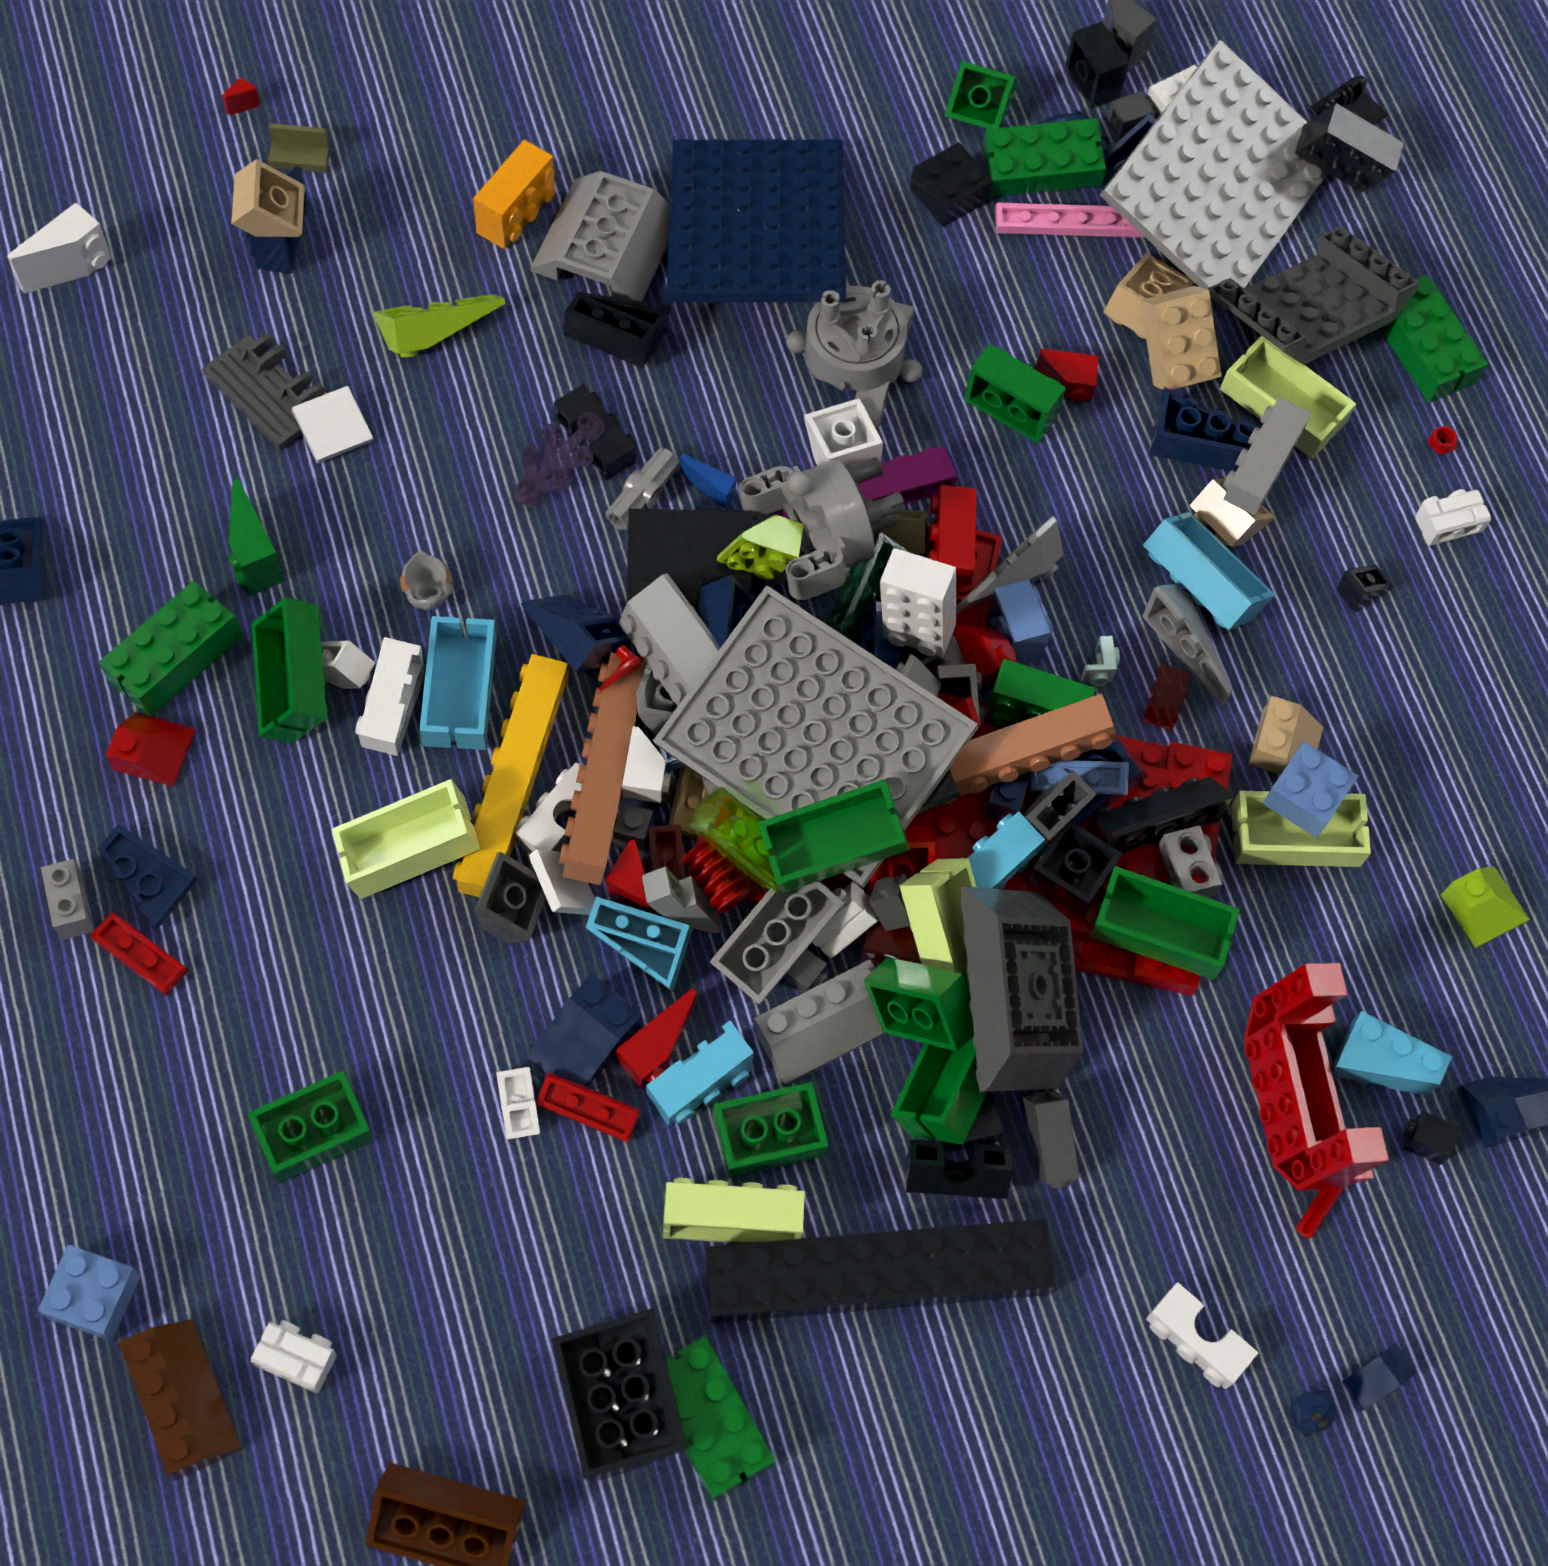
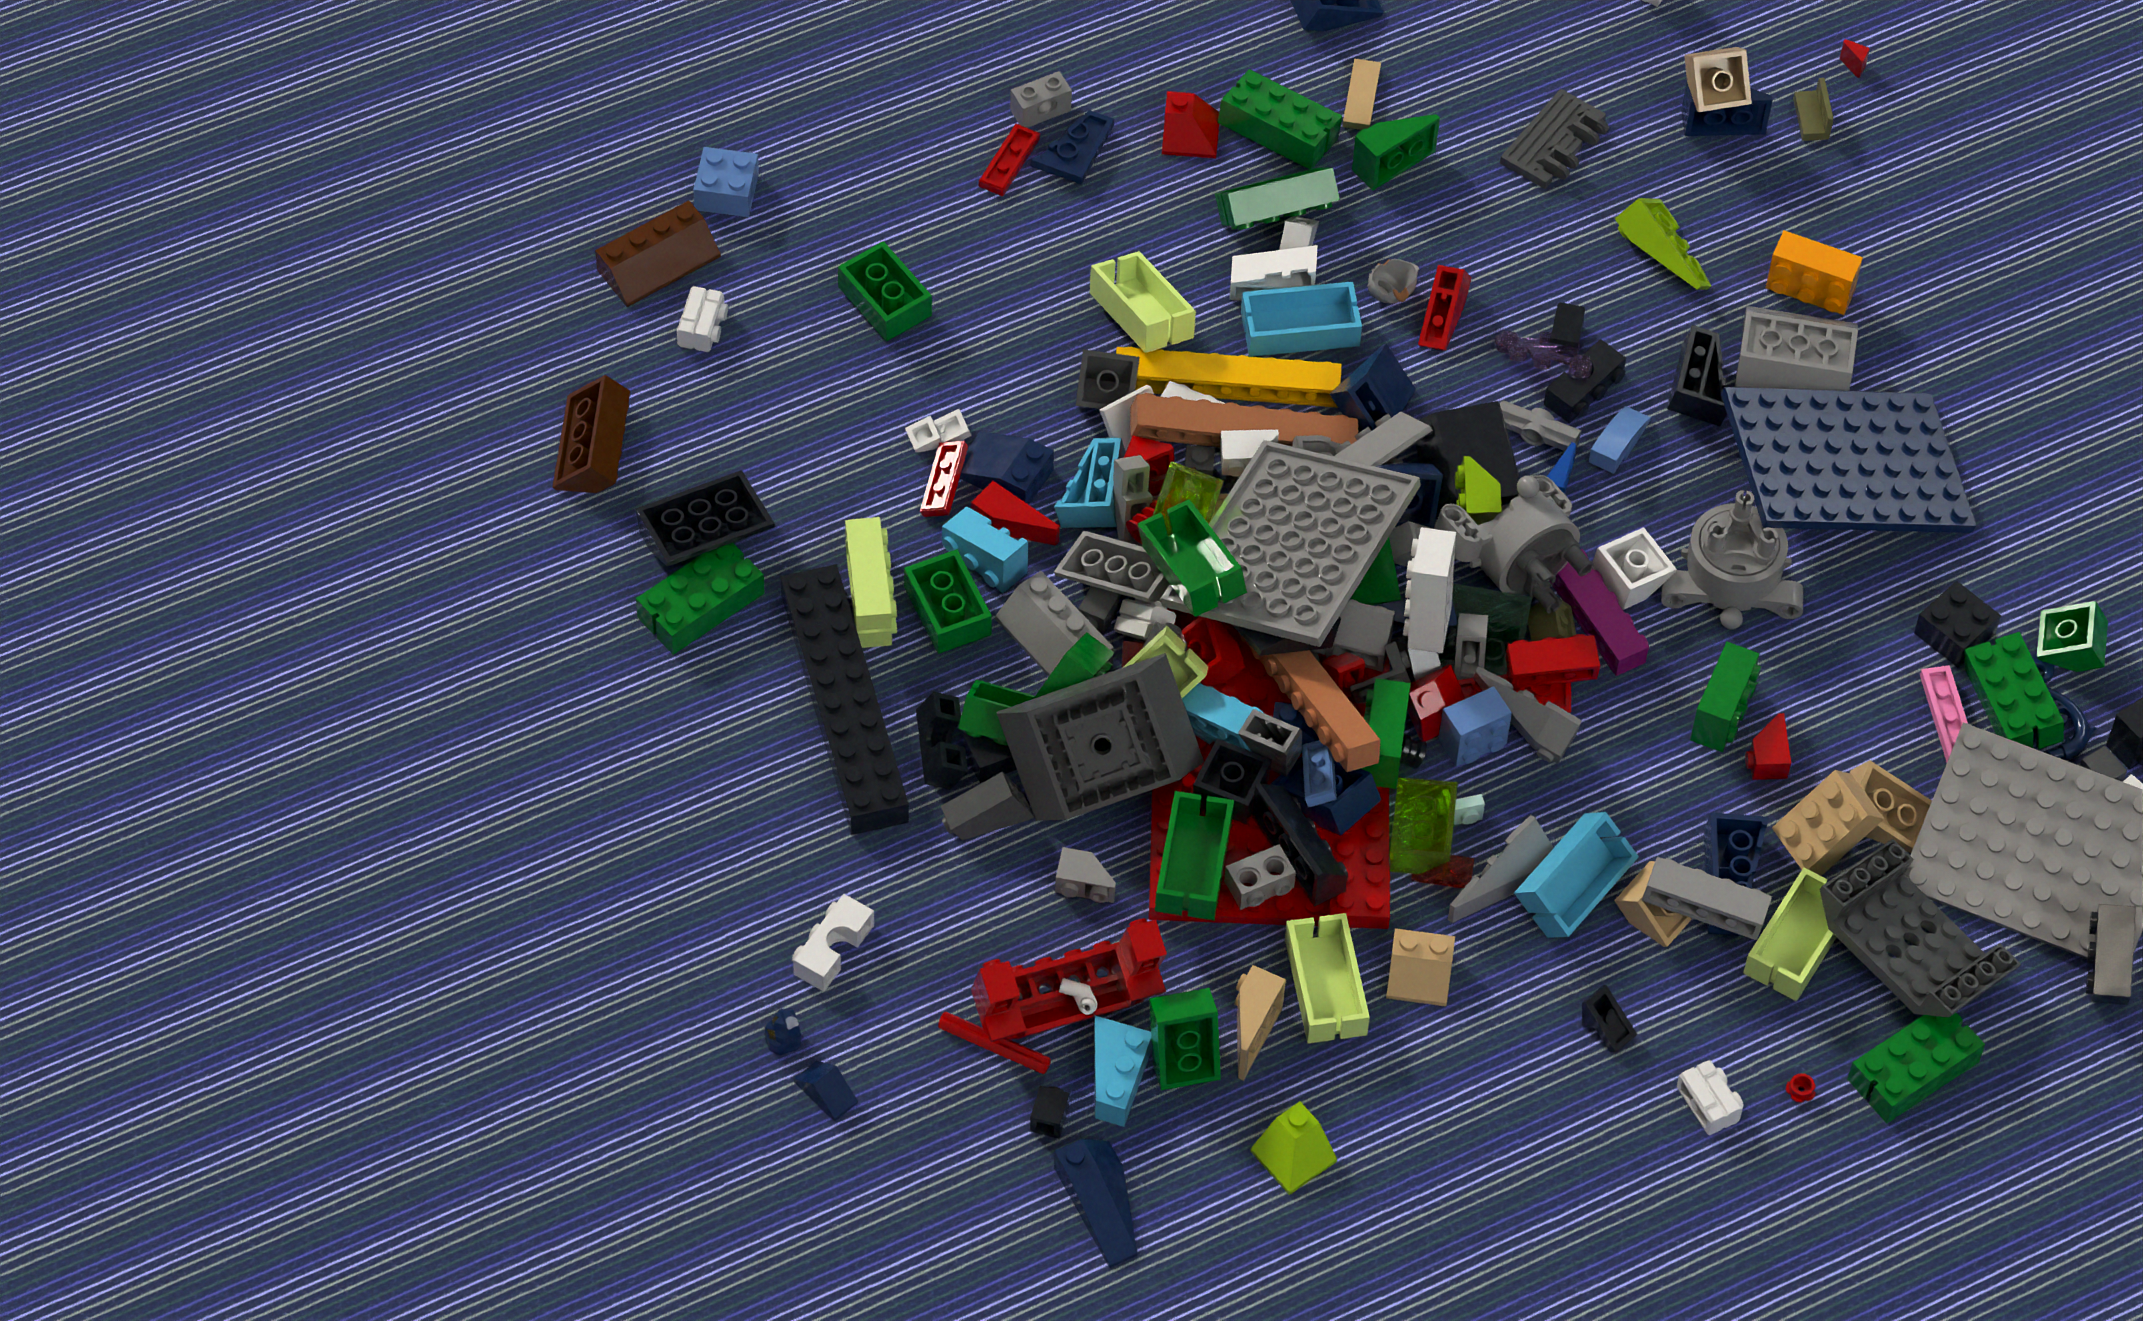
camera: 85 degrees right, 10 degrees down
white tile [292,386,373,464] -> none
red bar [599,645,643,691] -> none
medium blue brick [1262,741,1359,838] -> none
none -> light grey slope [1055,847,1116,903]
none -> white arm [1059,978,1098,1015]
none -> green brick [1149,988,1221,1090]
none -> tan slope [1235,965,1286,1081]
none -> tan tile [1342,58,1381,130]
none -> clear neon green slope [1390,778,1458,874]
none -> red slope [1418,265,1472,351]
none -> black slope [1550,302,1585,348]
none -> medium blue slope [1589,406,1651,474]

